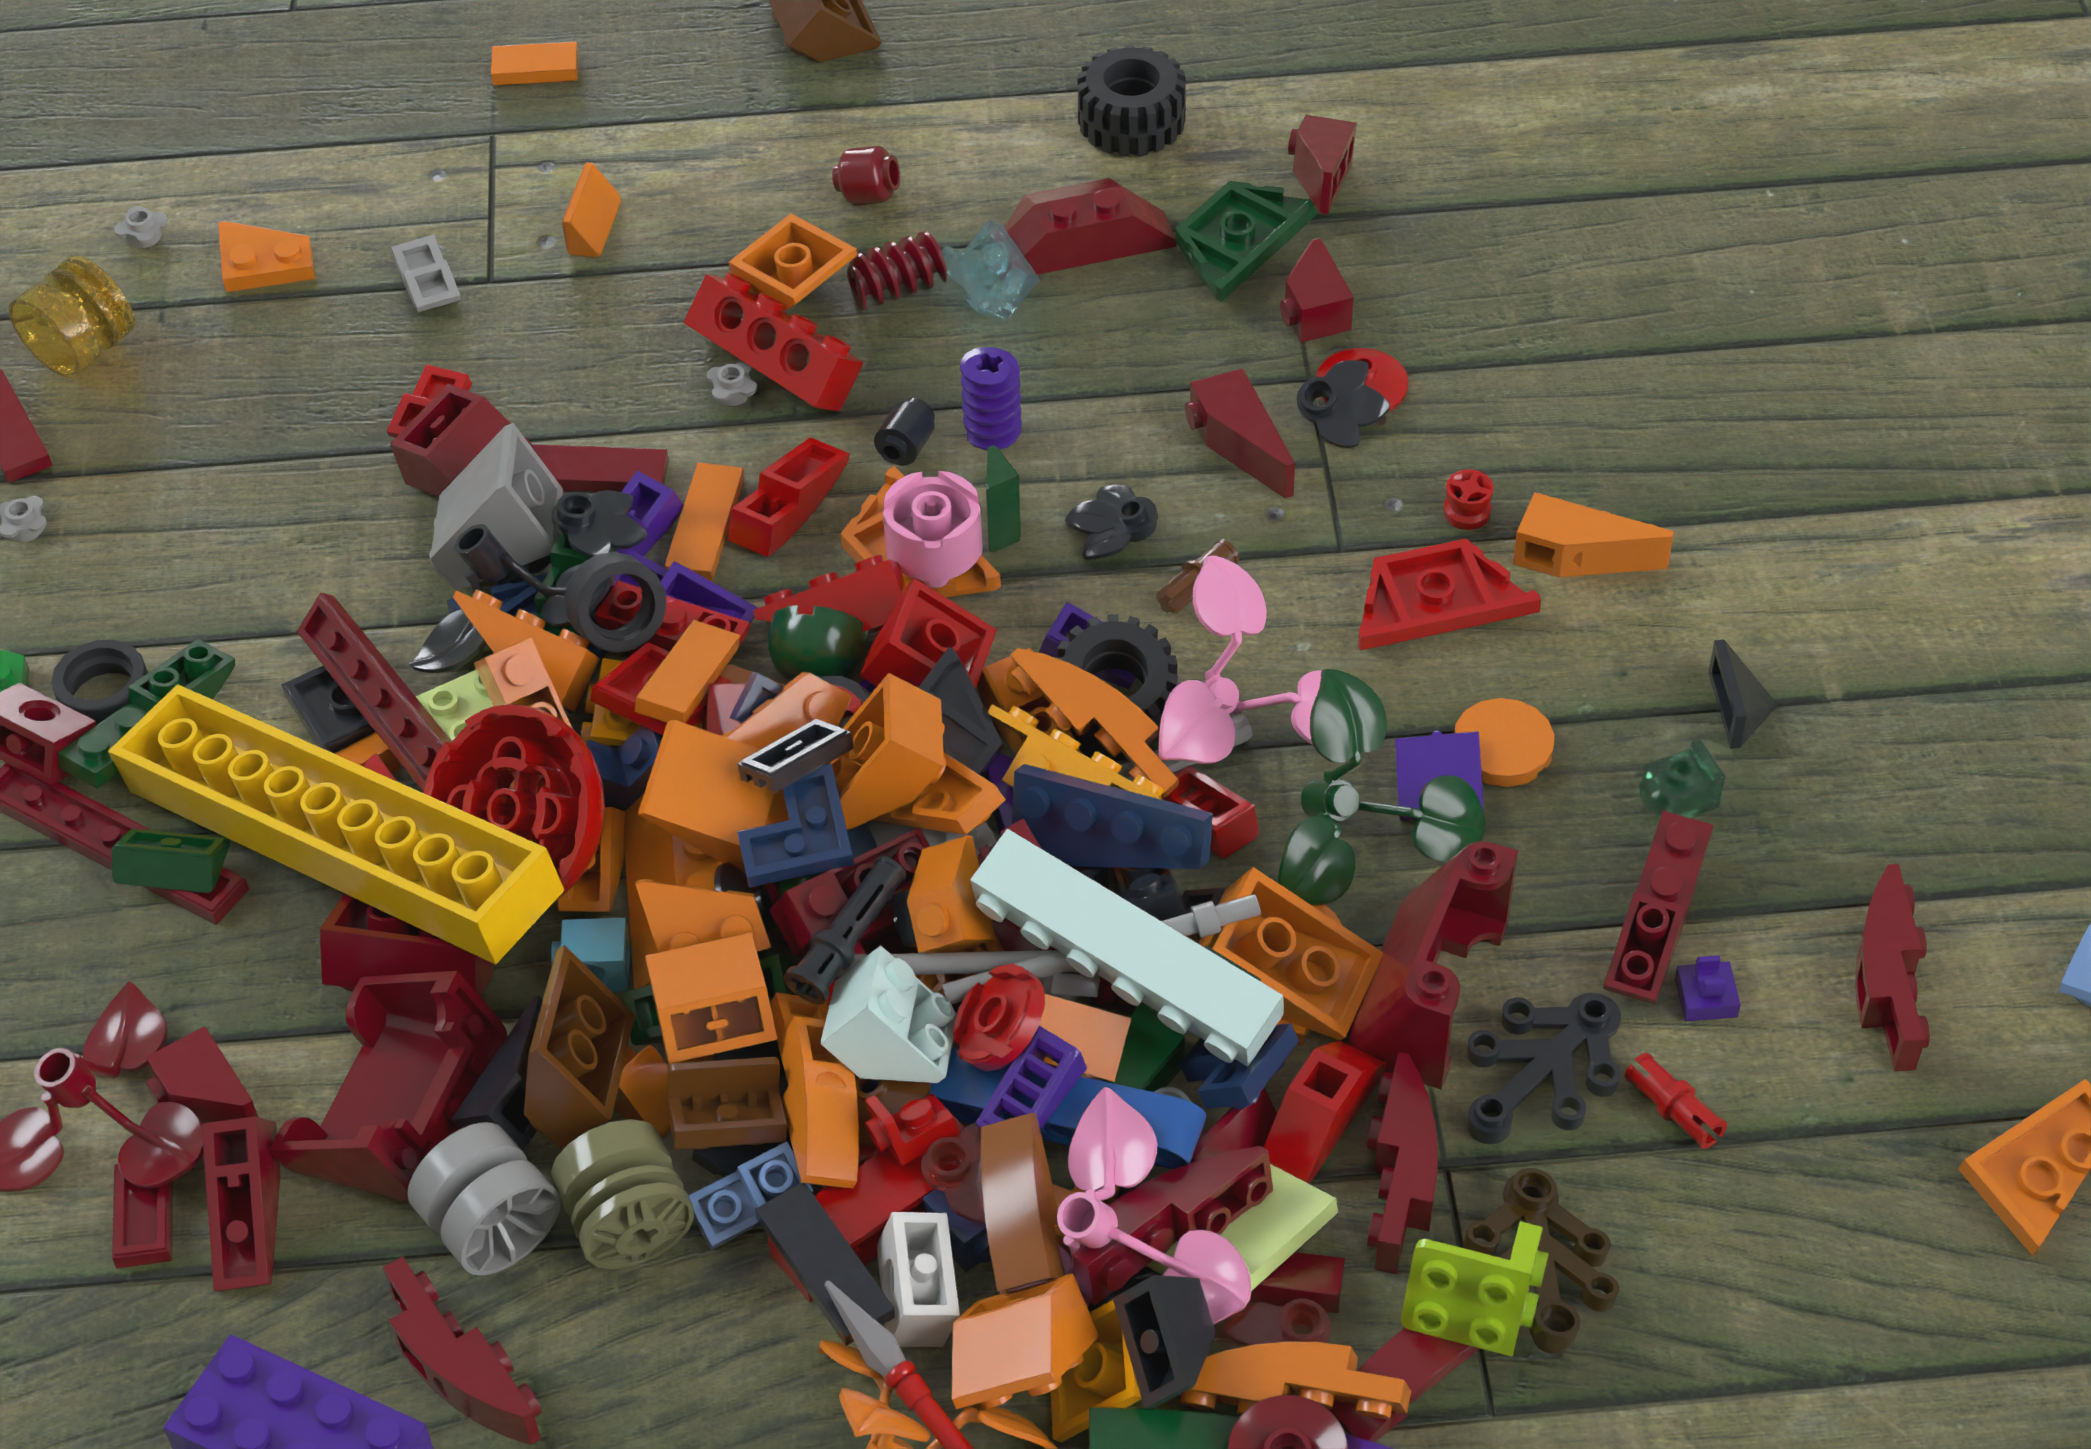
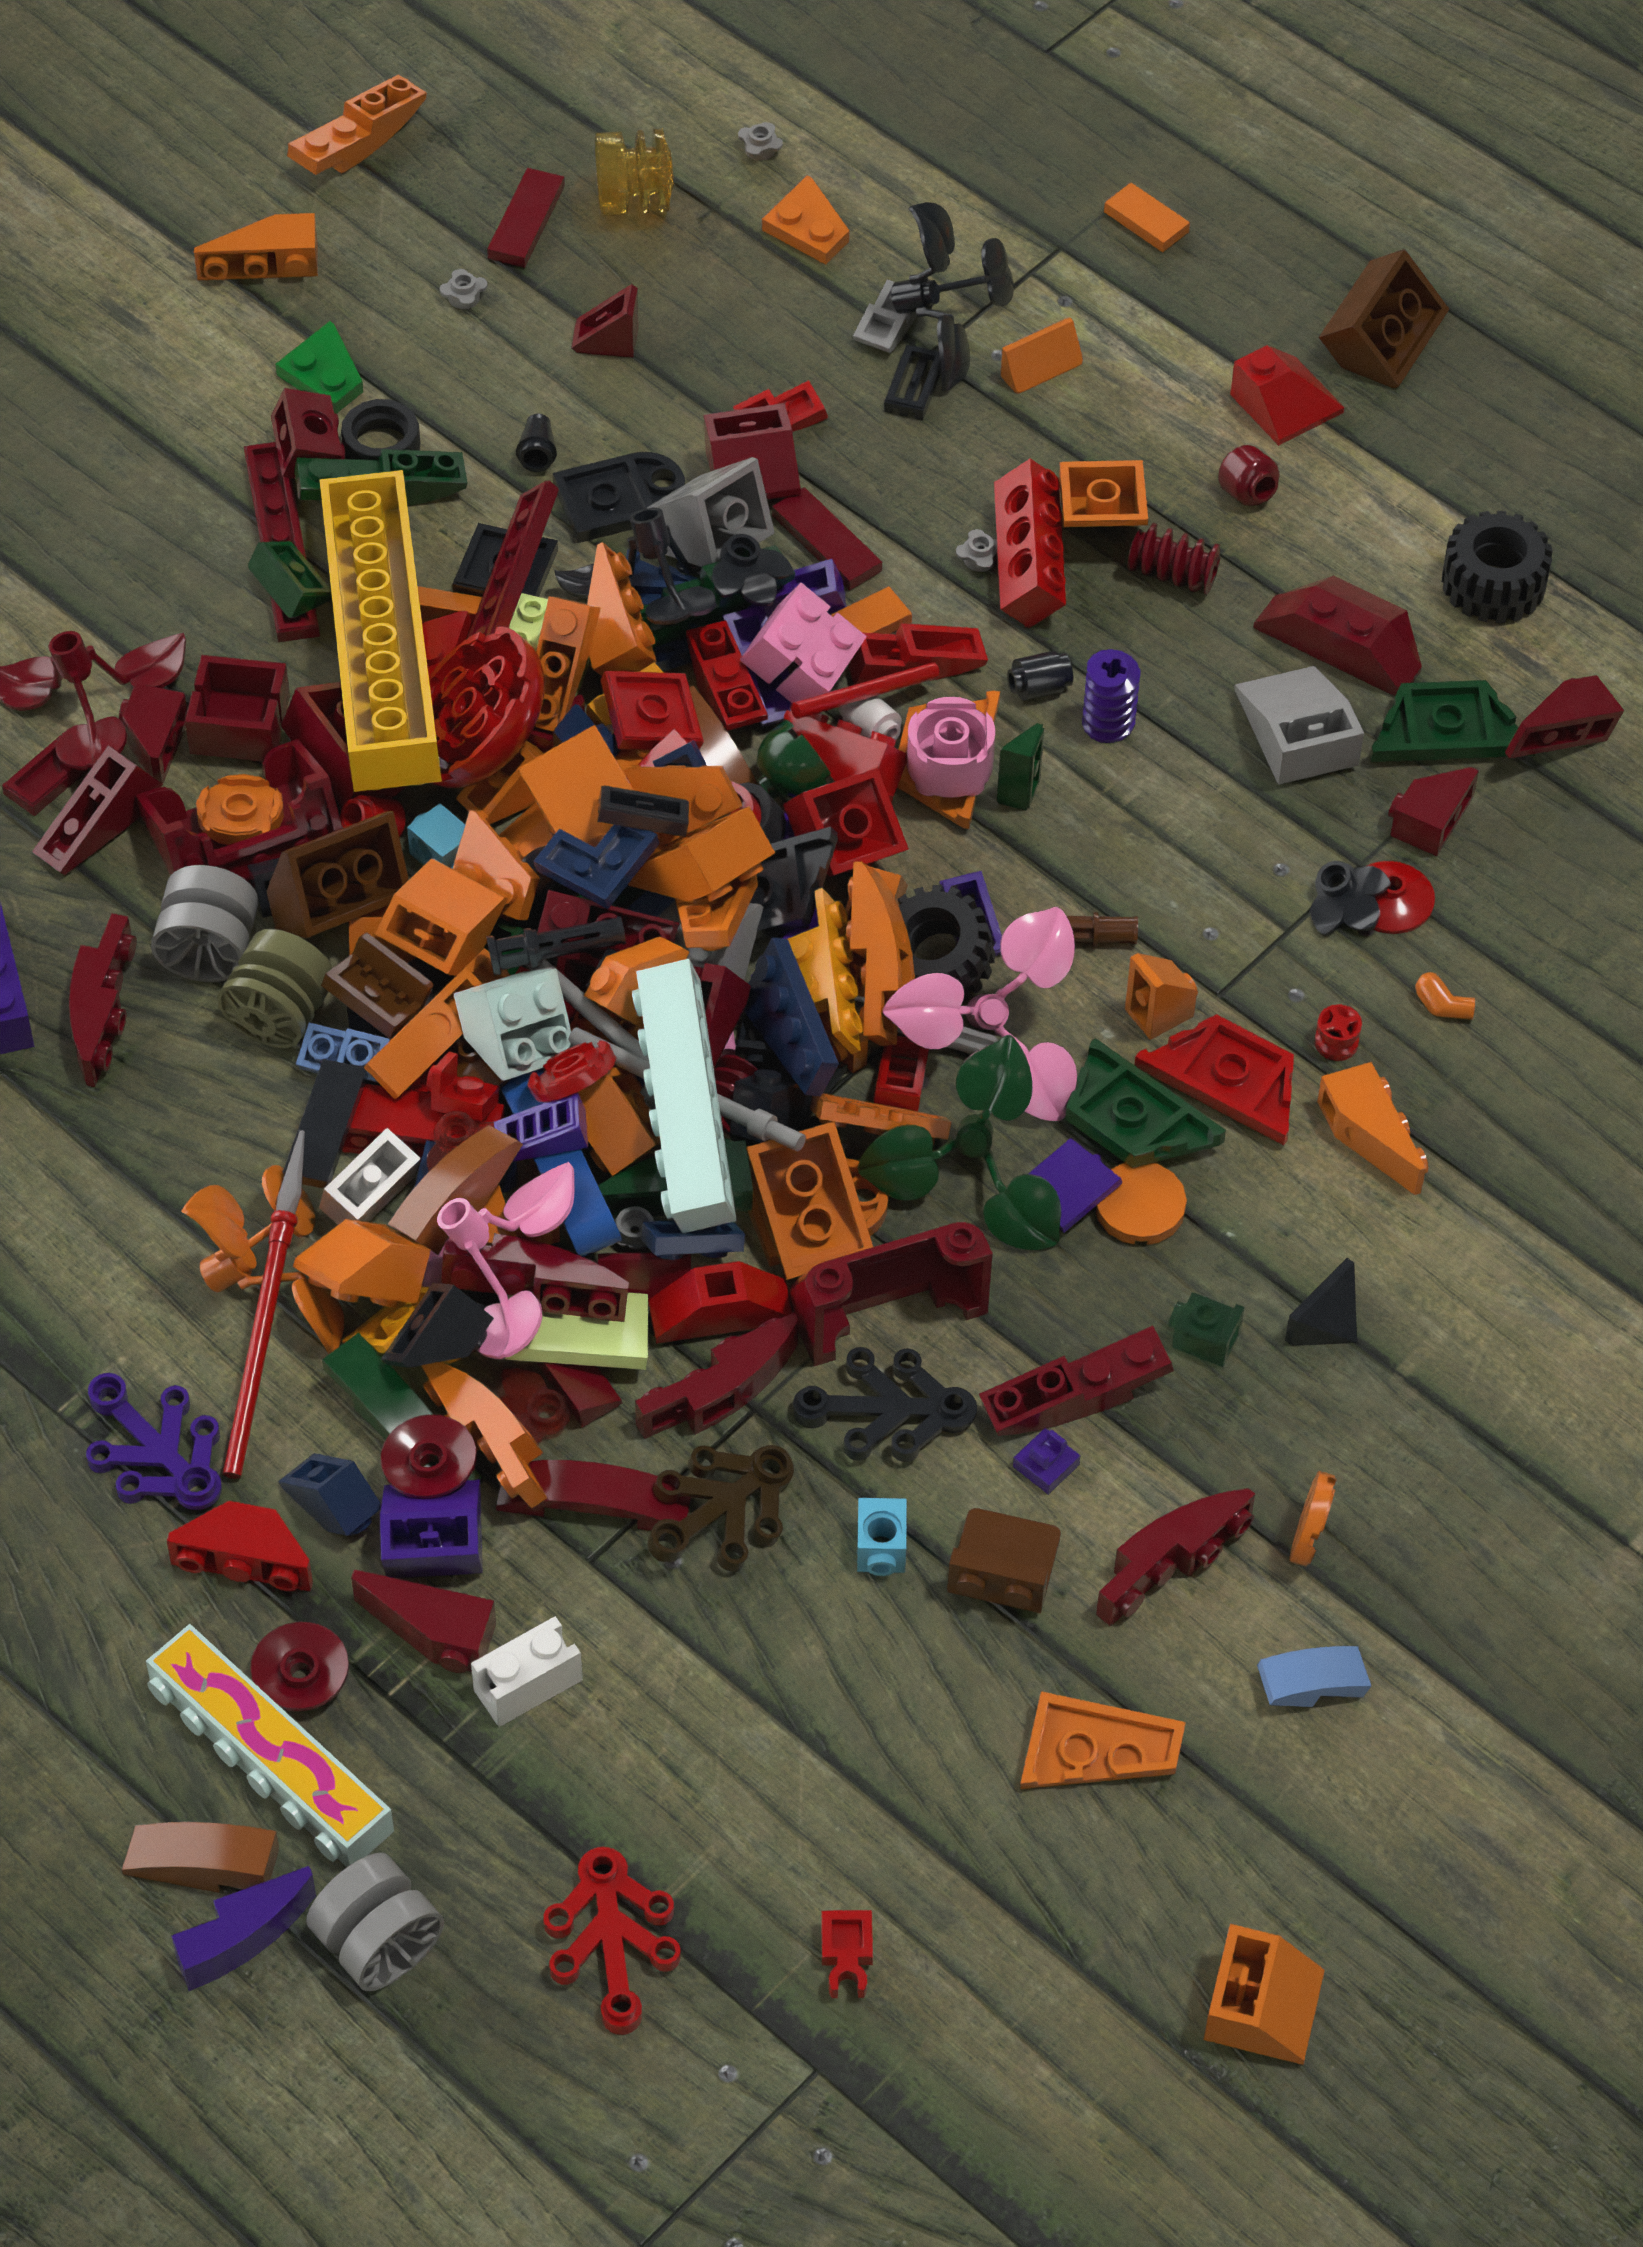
camera: 45 degrees right, 5 degrees up
black tyre [564,552,667,653] -> none
orange tile [634,620,740,723] -> none
clear light blue bracket [942,219,1040,320] -> none
black plate [1065,484,1158,560] -> none
dark red slope [1185,368,1295,498] -> none
lime bracket [1401,1221,1549,1357] -> none
red pin [1624,1052,1727,1149] -> none
none -> dark red piece [185,655,290,761]
none -> orange tile [196,774,284,845]
none -> red brick [340,795,406,837]
none -> black cone [516,414,557,472]
none -> black tile [553,452,685,543]
none -> dark red slope [571,284,639,358]
none -> bright pink piece [740,582,867,703]
none -> red bar [791,662,940,719]
none -> orange wing [810,1093,951,1145]
none -> white brick [839,696,902,739]
none -> medium azure brick [857,1498,907,1576]
none -> black tile [884,344,941,420]
none -> black plant [891,202,1014,391]
none -> reddish brown bracket [947,1508,1061,1613]
none -> dark green wing [1065,1038,1226,1168]
none -> orange slope [1125,953,1198,1040]
none -> red slope [1230,345,1345,446]
none -> light grey slope [1234,666,1364,785]
none -> orange tile [1289,1471,1337,1567]
none -> orange arm [1415,972,1475,1020]

